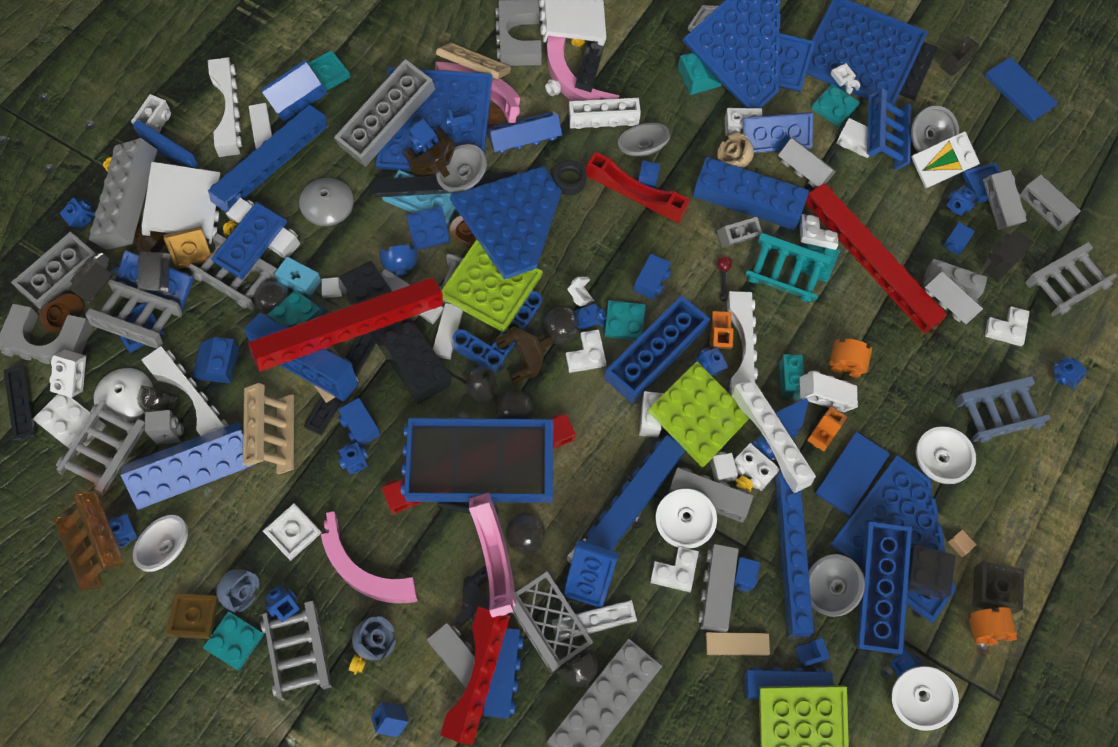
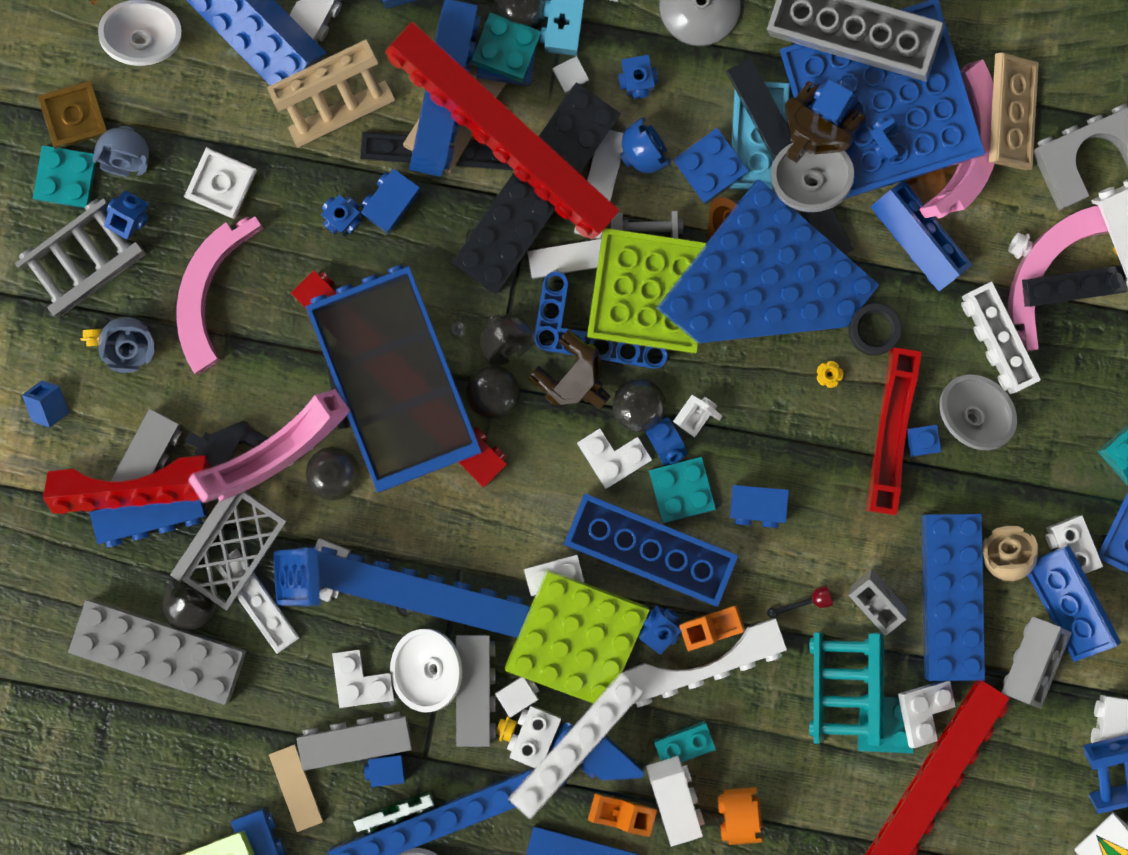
camera: 70 degrees right, 20 degrees up
none -> wing [353,789,436,834]
none -> blue brick [618,55,658,99]
none -> yellow plate [817,361,843,388]

